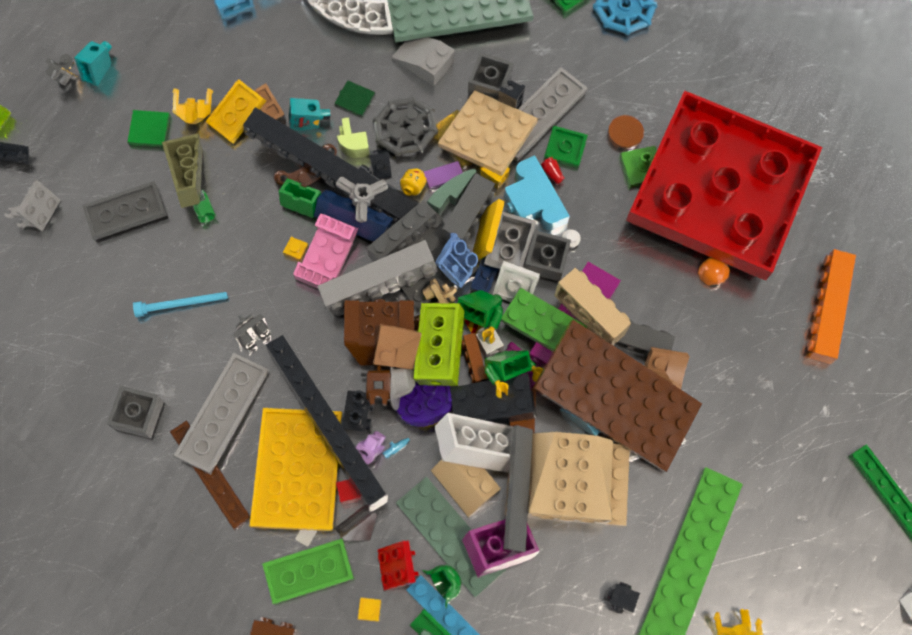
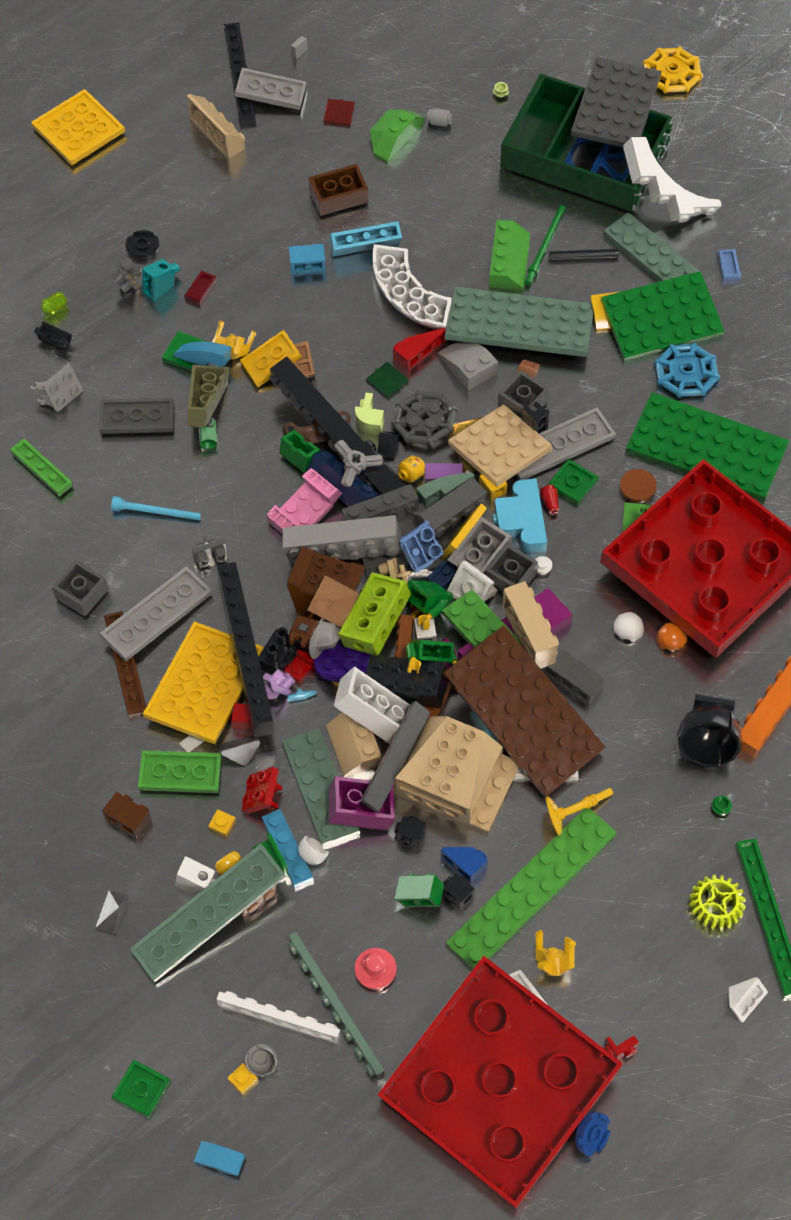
camera: 25 degrees right, 10 degrees down
yellow plate [283,237,309,262] -> none
teal torso [288,98,330,131] -> none
green hair [422,565,461,609] -> none
medium nougat plate [644,347,690,389] -> none
none -> bright green plate [10,439,73,497]
none -> black tile [125,230,160,261]
none -> dark azure slope [174,342,231,367]
none -> dark red tile [184,270,217,305]
none -> red bracket [284,649,314,684]
none -> white hair [298,836,329,865]
none -> red slope [393,328,446,371]
none -> black brick [394,816,426,848]
none -> brick [395,873,444,908]
none -> blue slope [441,847,488,883]
none -> nougat slope [517,360,540,379]
none -> yellow dish [546,788,613,836]
none -> white hair [613,612,644,642]
none -> green plate [625,392,789,501]
none -> black plate [677,694,743,767]
none -> neon yellow gear [689,874,746,930]
none -> green plate [711,796,732,815]

